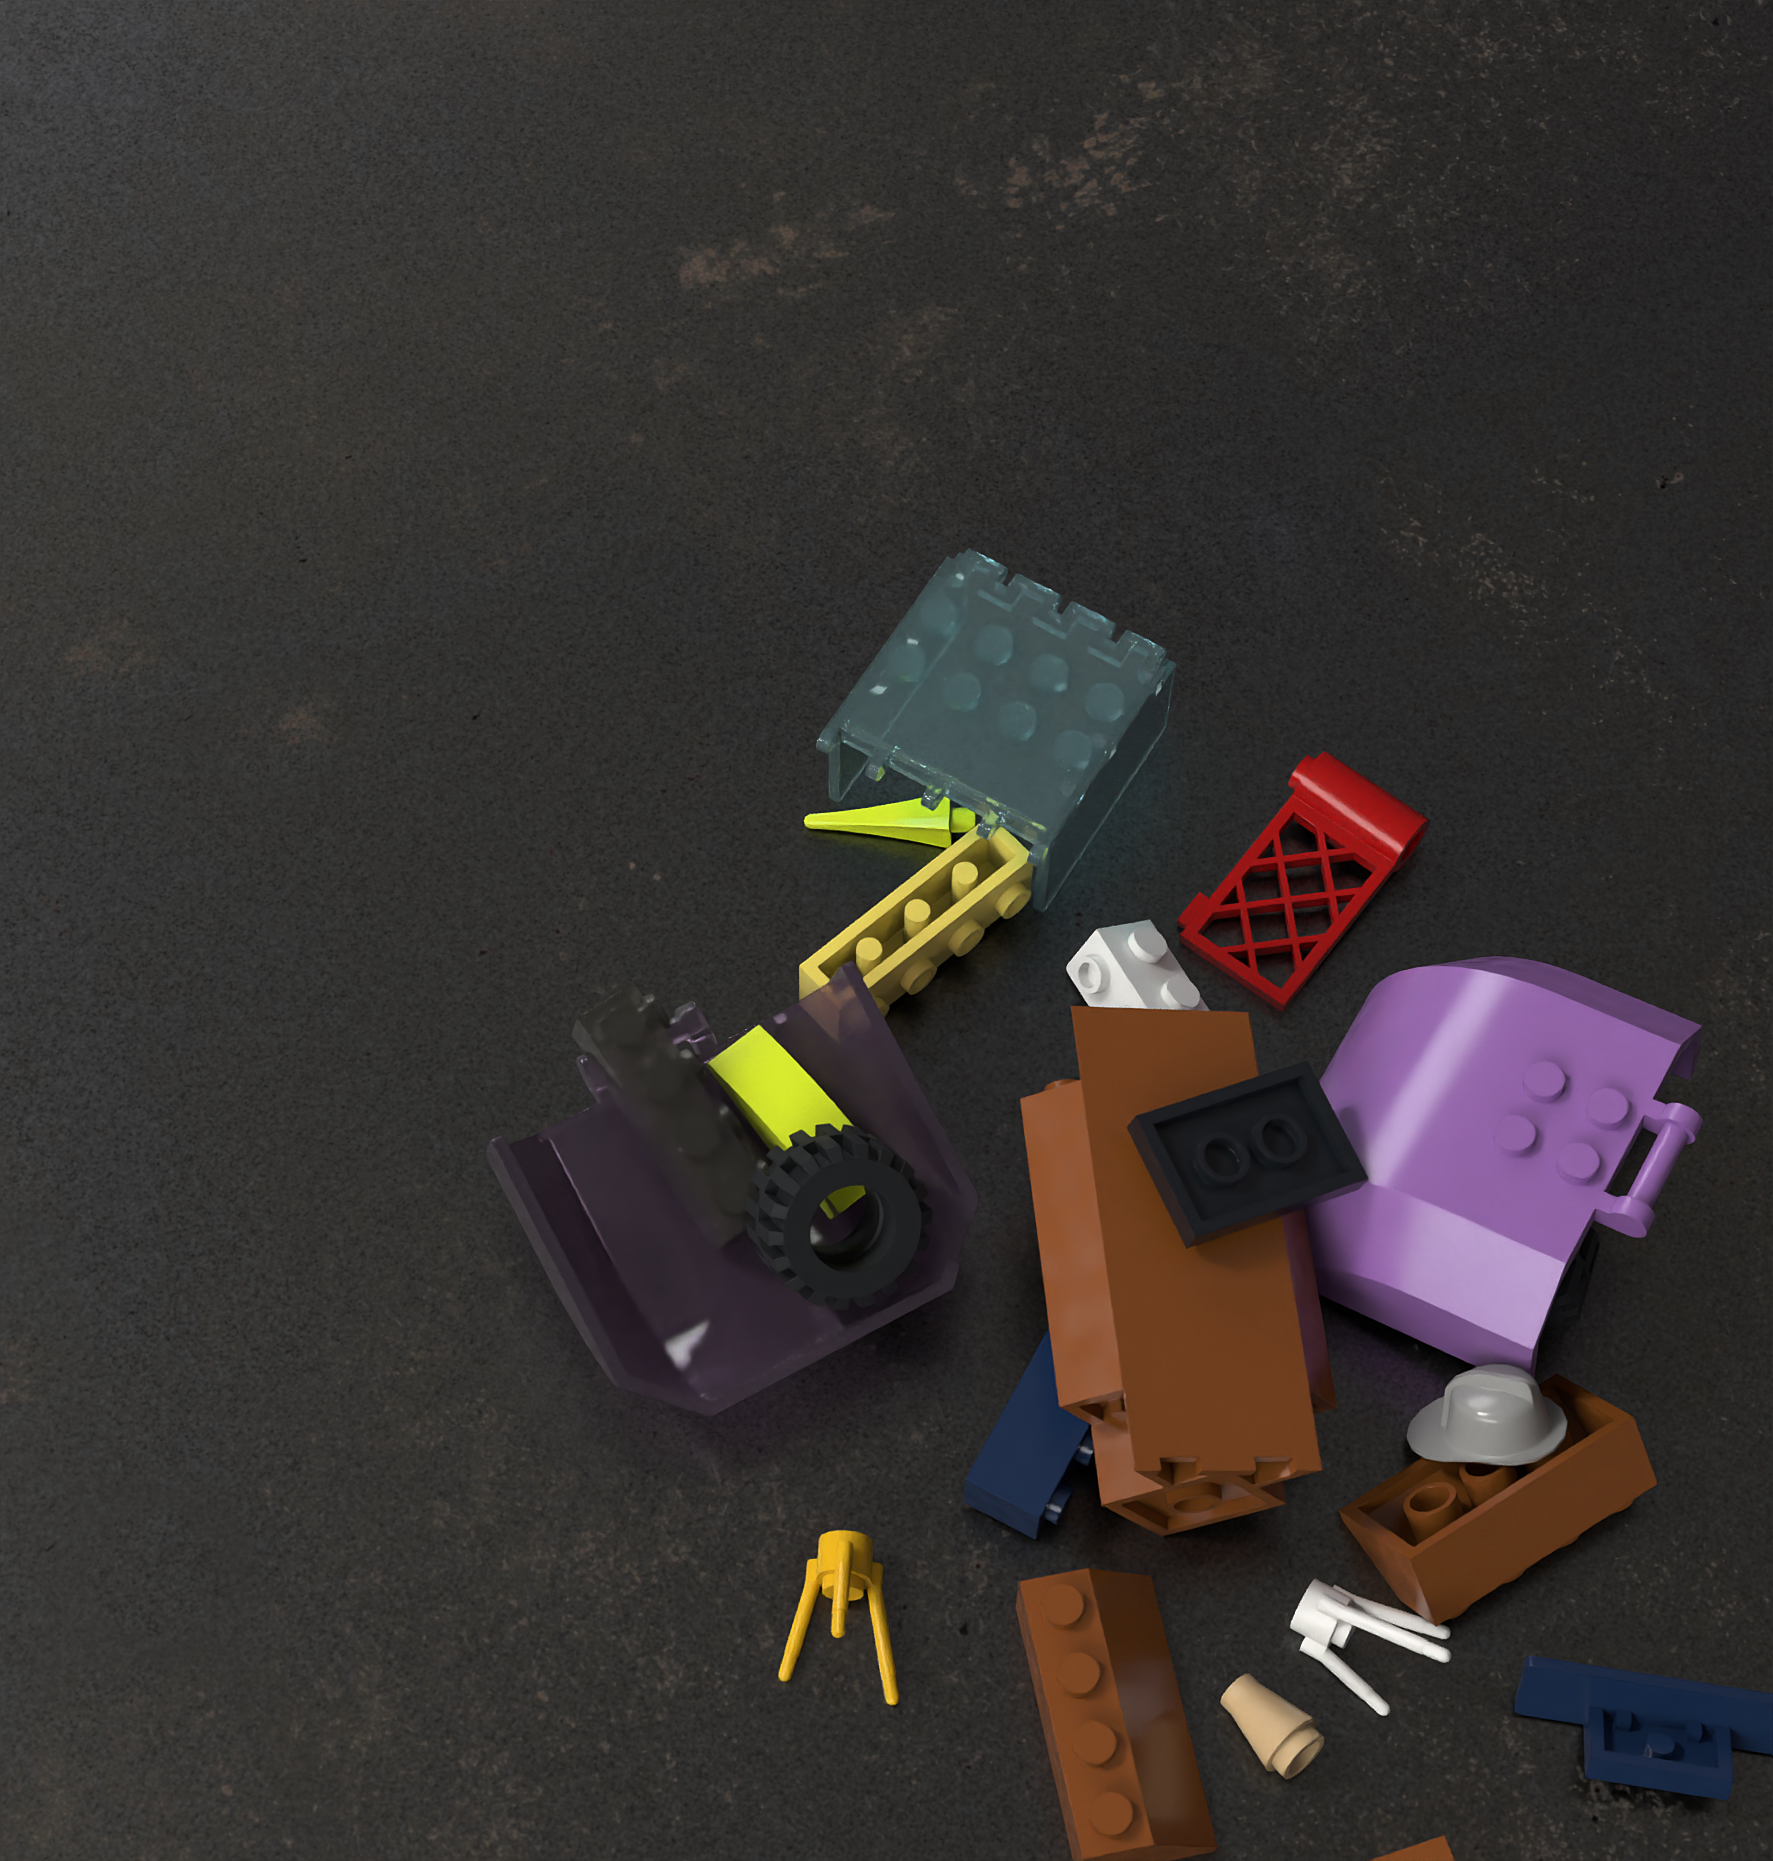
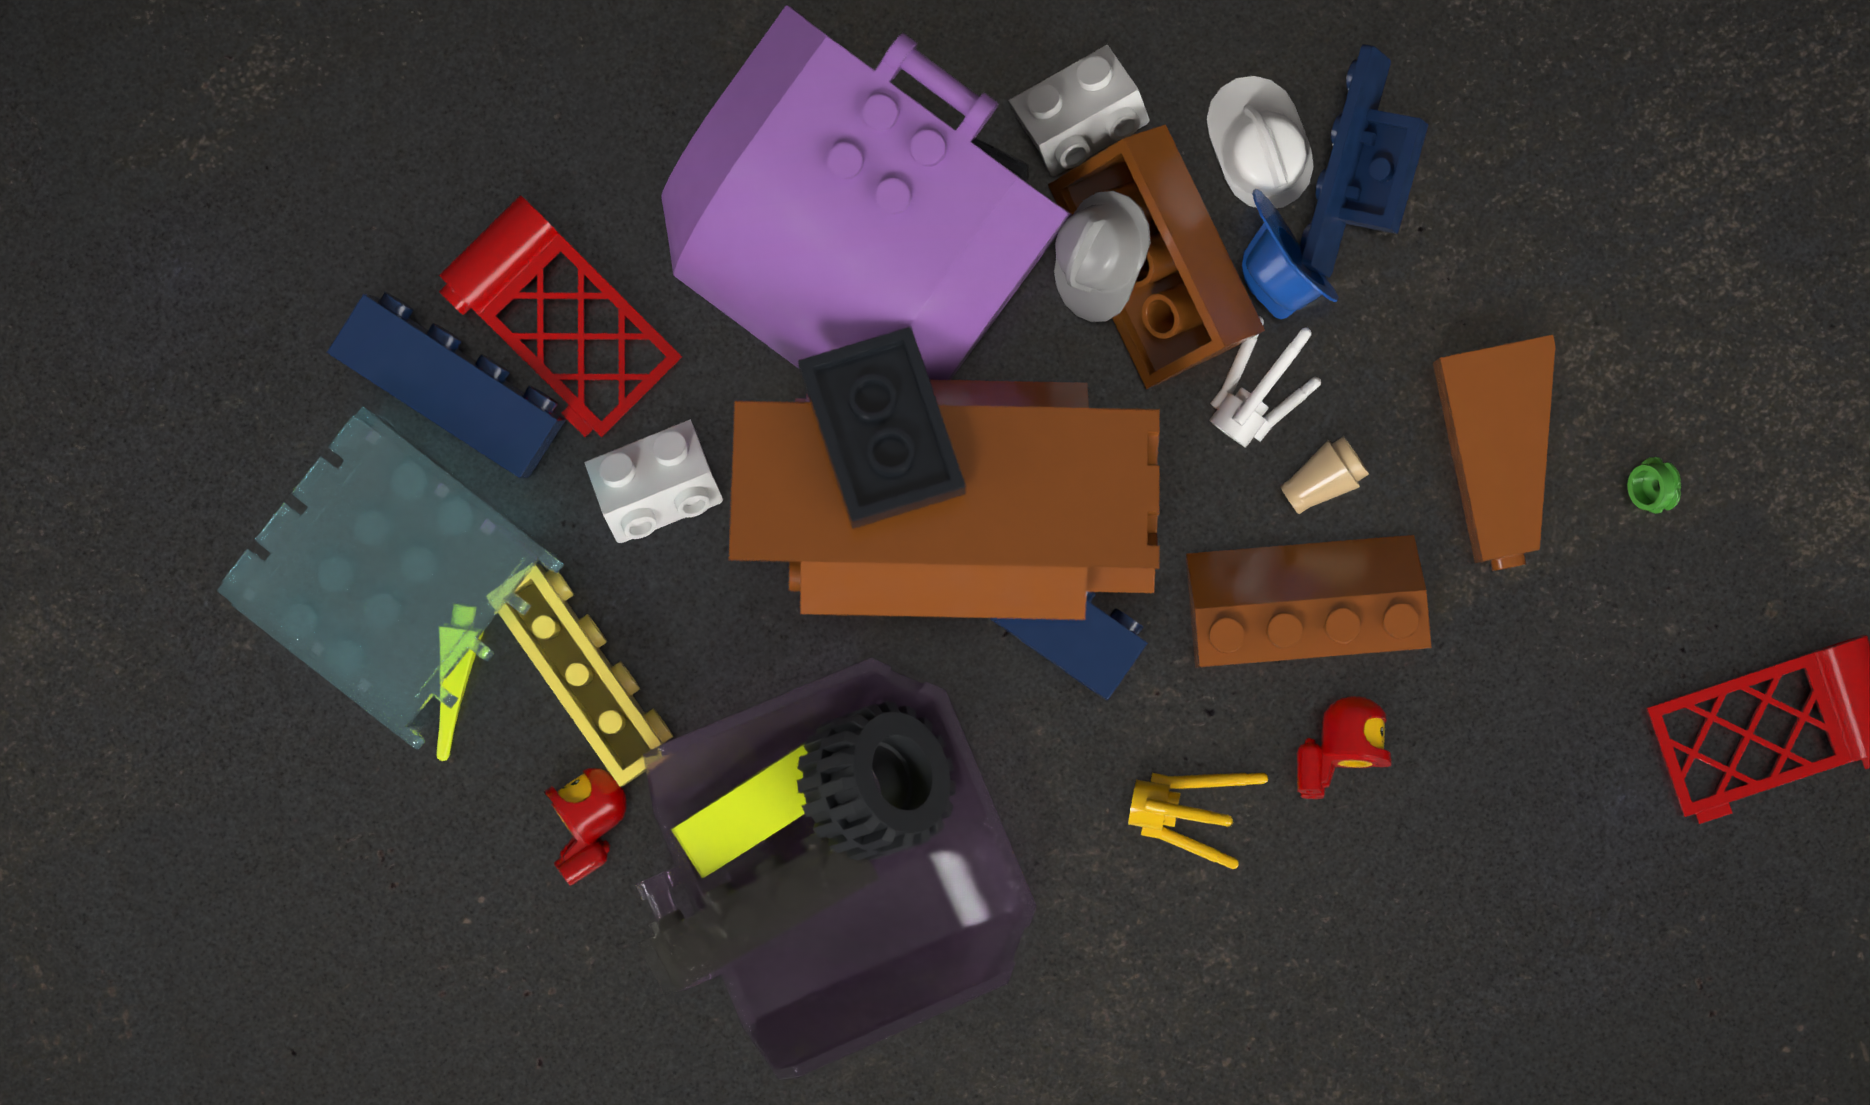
camera: 80 degrees left, 25 degrees up
none -> dark blue brick [327,292,566,478]
none -> red piece [543,768,627,886]
none -> white bracket [1009,44,1149,177]
none -> white piece [1207,76,1314,208]
none -> blue piece [1242,189,1339,319]
none -> red piece [1297,696,1391,799]

